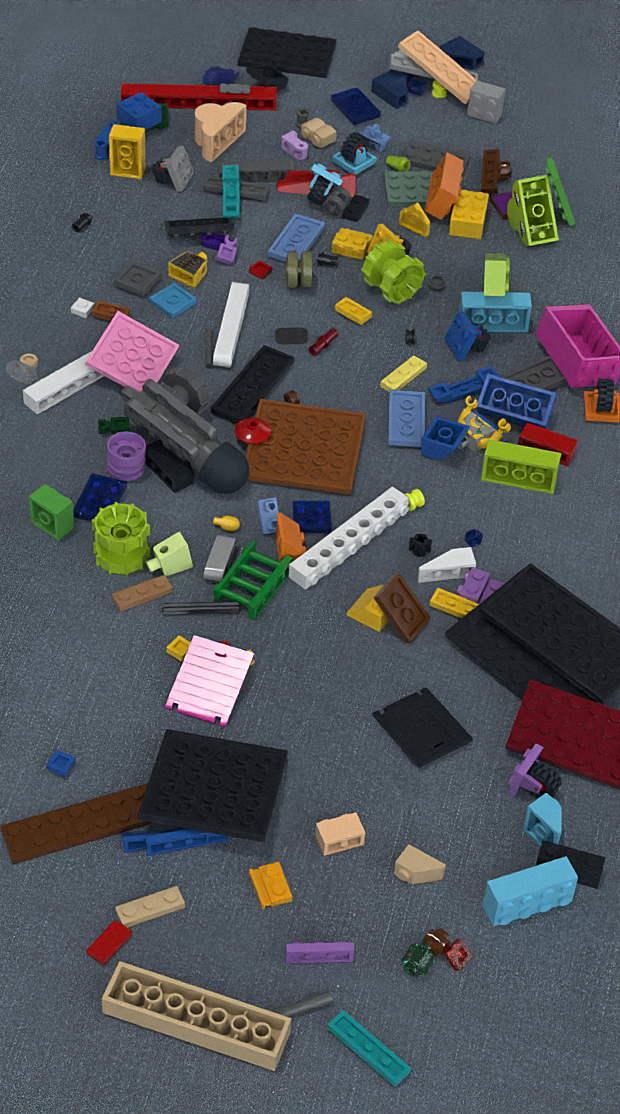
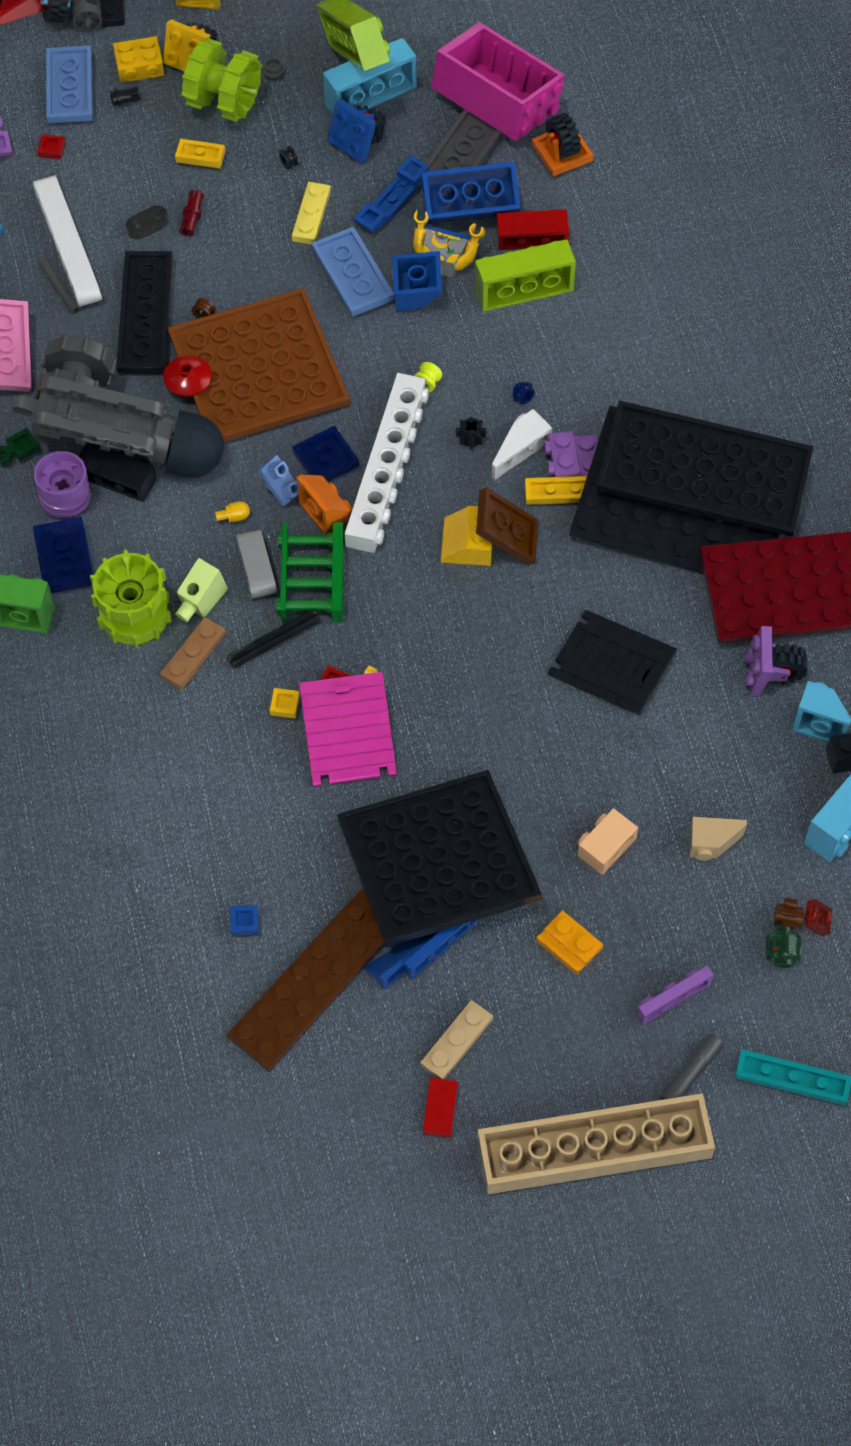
camera: 25 degrees left, 15 degrees up
olive wheel [285,251,312,288] -> none

